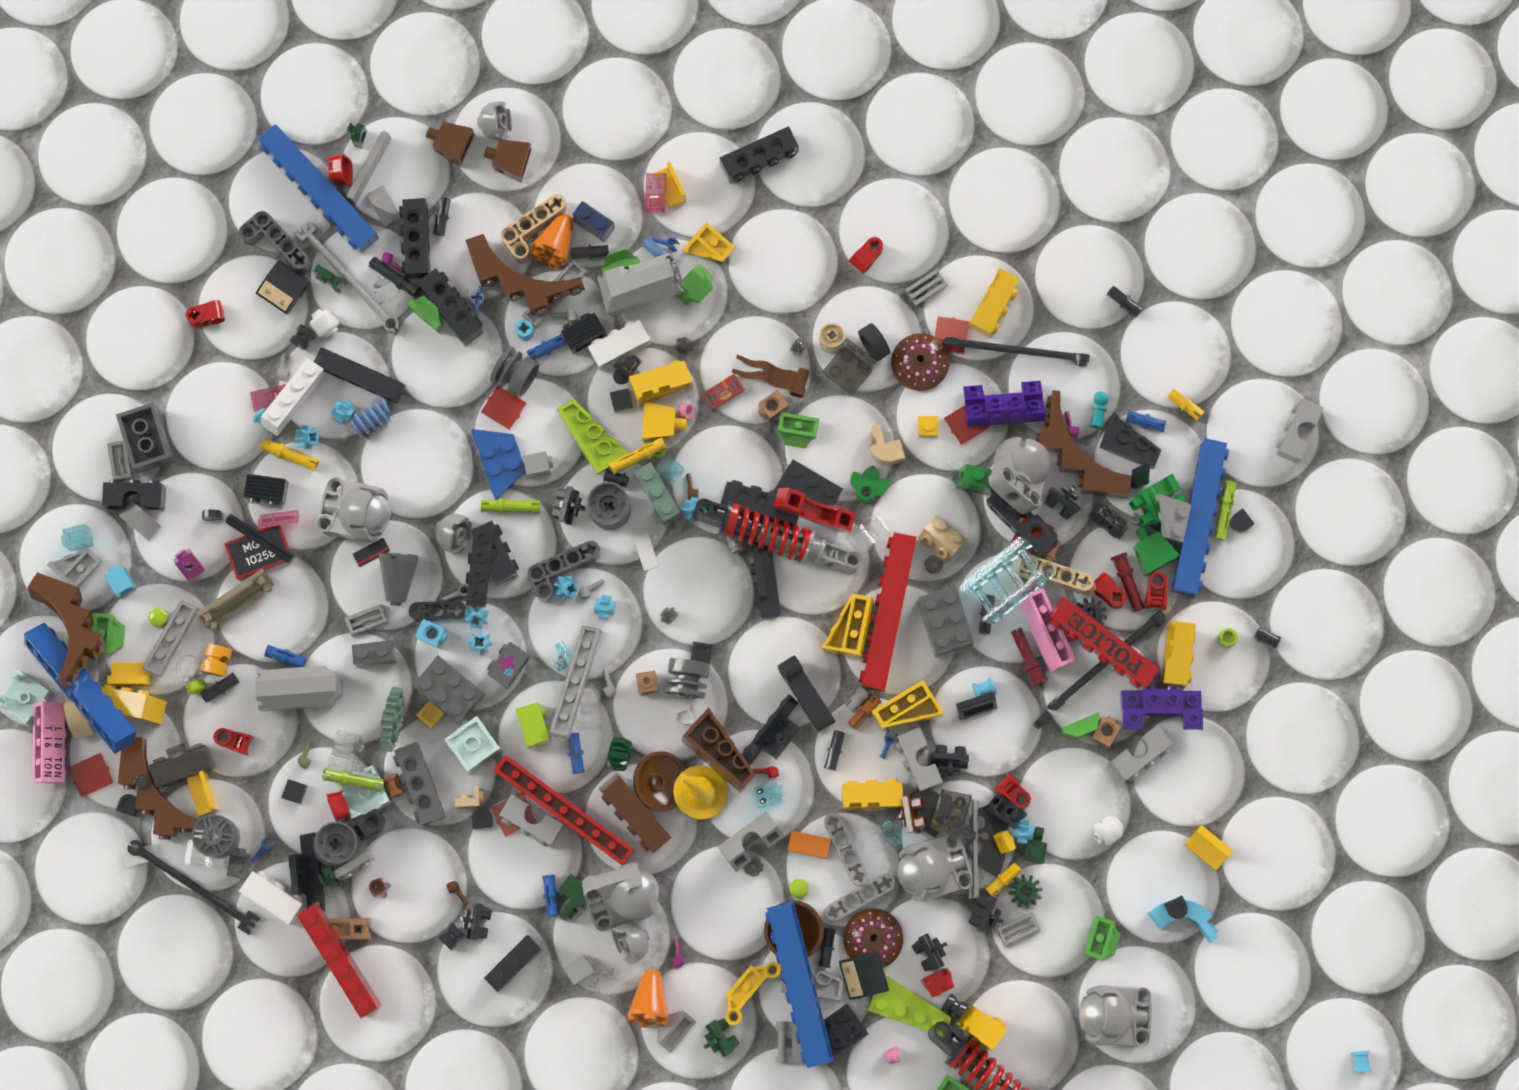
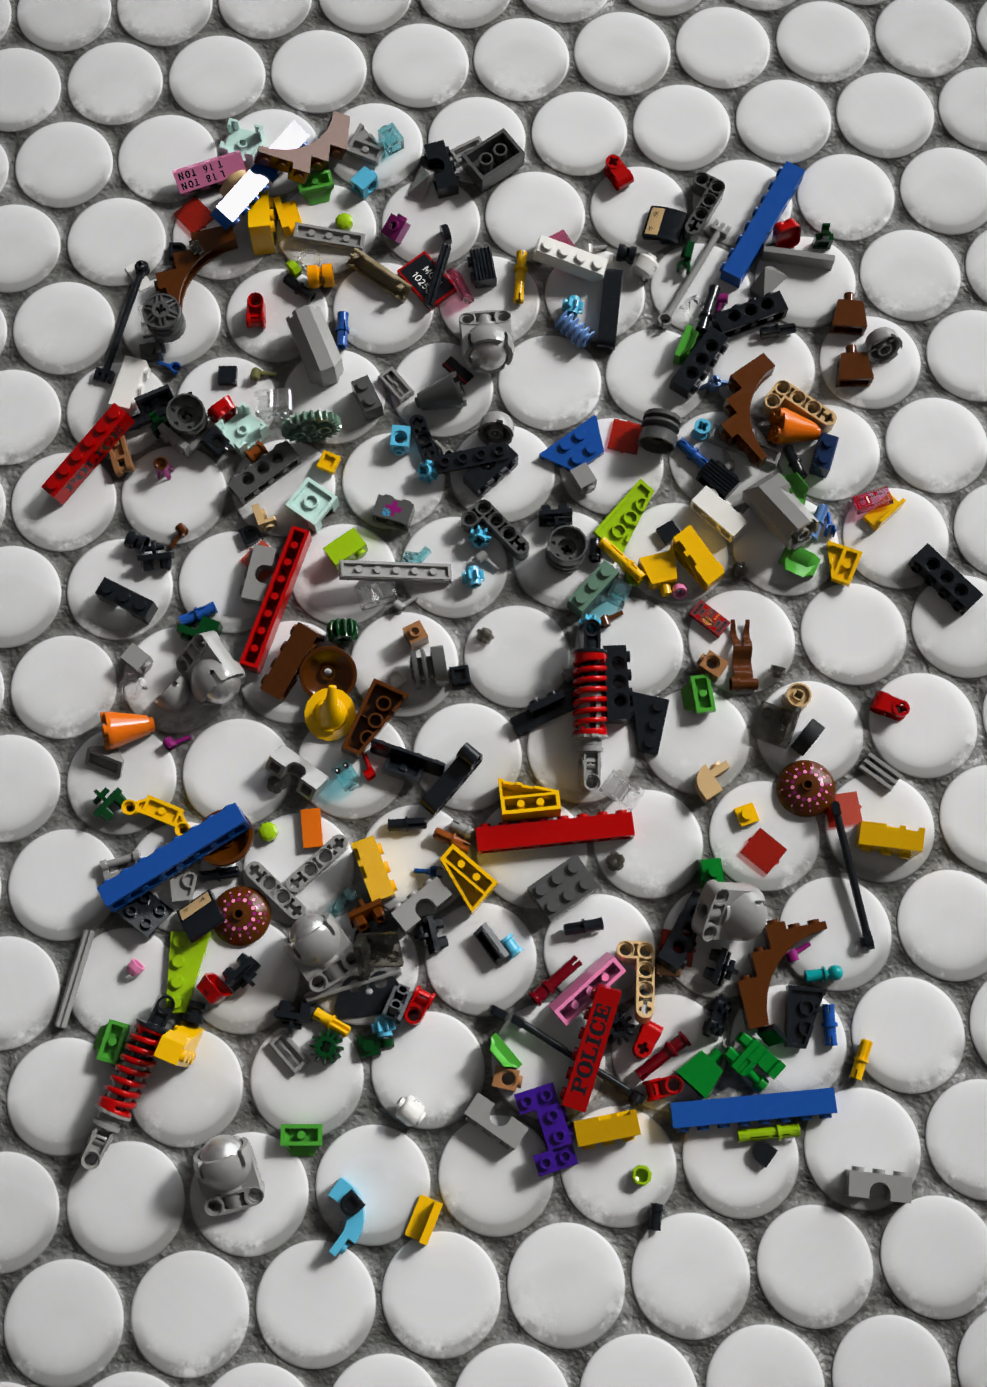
camera: 70 degrees right, 5 degrees down
clear smoke piece [148,743,217,789] -> none
yellow panel [187,771,218,817] -> none
medium azure gear [294,425,319,450] -> none
lime pin [322,768,384,792] -> none
dark grey brick [412,655,486,725] -> none
medium azure gear [467,630,493,656] -> none
lime pin [481,498,540,514] -> none
blue pin [568,733,585,774] -> none
black hips [613,354,642,385] -> none
white sticker [634,534,659,571] -> none
red arch [773,488,856,532] -> none
green plate [850,465,890,503] -> none
tan bracket [918,515,967,563] -> none
clear light blue fence [960,536,1053,625] -> none
dark purple bracket [963,380,1045,427] -> none
yellow plate [993,830,1016,854] -> none
black axle [1107,286,1143,318] -> none
light grey wing [1155,494,1191,543] -> none

